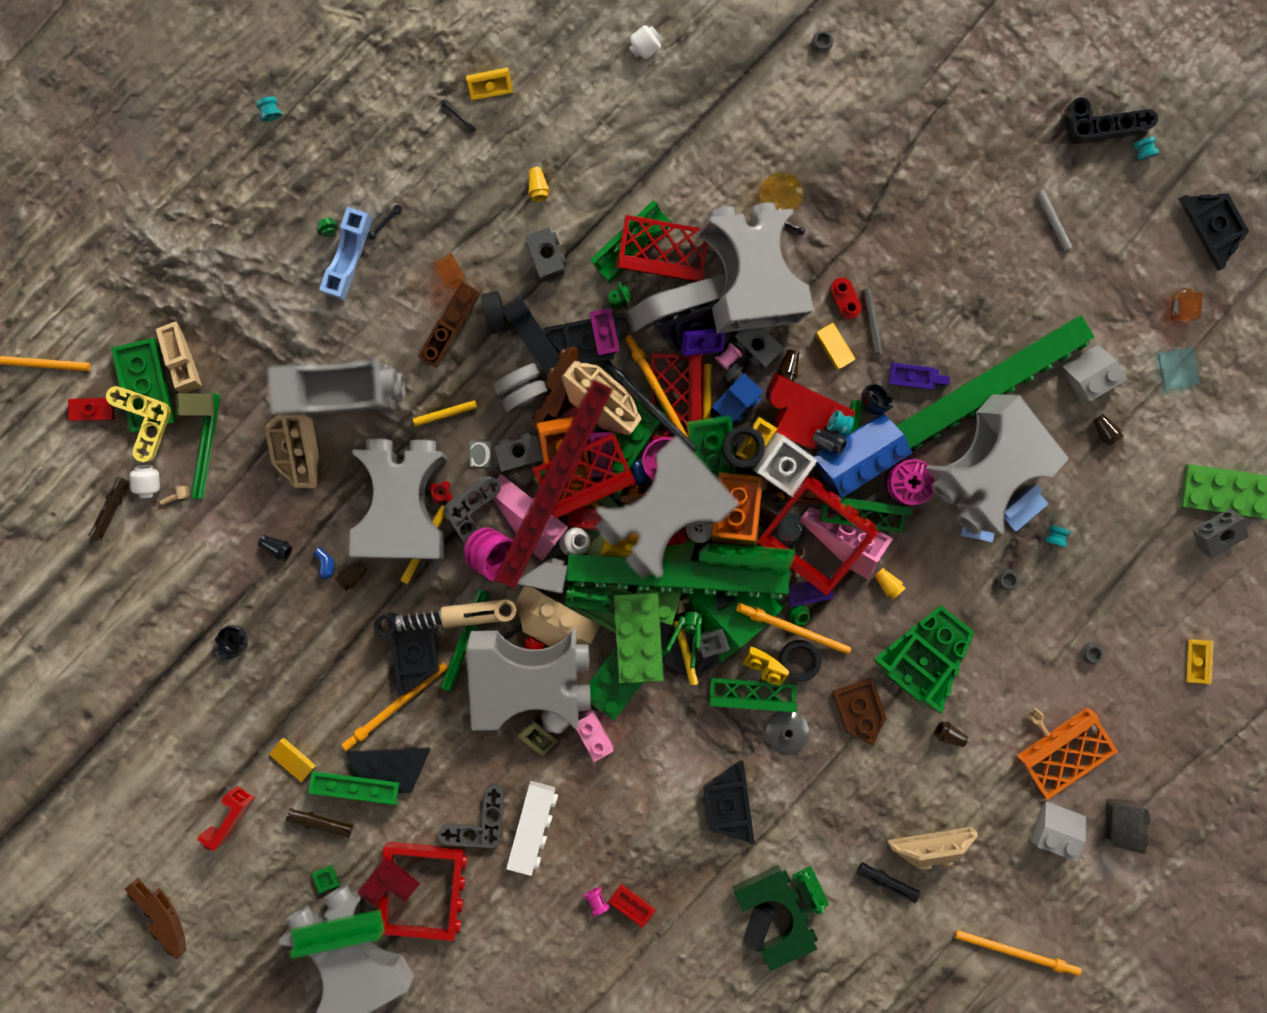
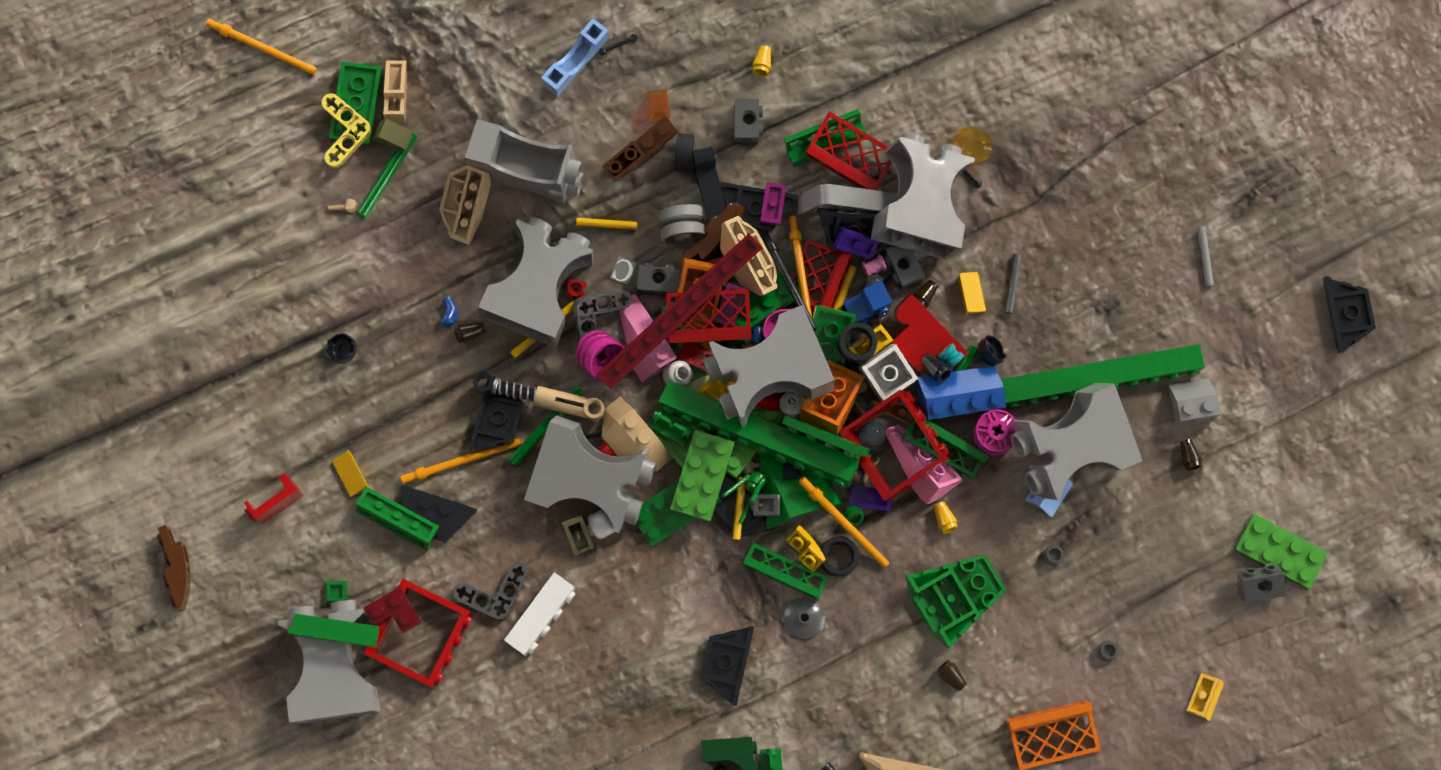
camera: 15 degrees right, 10 degrees down
red plate [68,398,115,421] -> none
dark brown pin [88,477,130,541] -> none
white head [129,465,160,498] -> none
black cone [258,535,292,561] -> none
dark brown pin [286,808,354,838] -> none
green plate [316,217,339,237] -> none
light grey slope [518,558,568,593] -> none
bright pink brick [576,709,614,762] -> none
dark pink bush [583,887,610,916] -> none
green hinge [608,282,631,309] -> none
red plate [608,883,656,928] -> none
dark grey plate [811,31,833,53] -> none
red plate [830,277,862,320] -> none
reddish brown tile [832,677,887,746] -> none
dark purple hinge [888,363,950,390] -> none
light blue panel [1004,484,1048,531] -> none
tan hand [1026,708,1049,737] -> none
teal wheel [1045,525,1071,548] -> none
black beam [1064,97,1158,144] -> none
teal wheel [1133,136,1160,161] -> none
clear light blue piece [1157,347,1201,391] -> none
clear orange brick [1171,288,1203,321] -> none

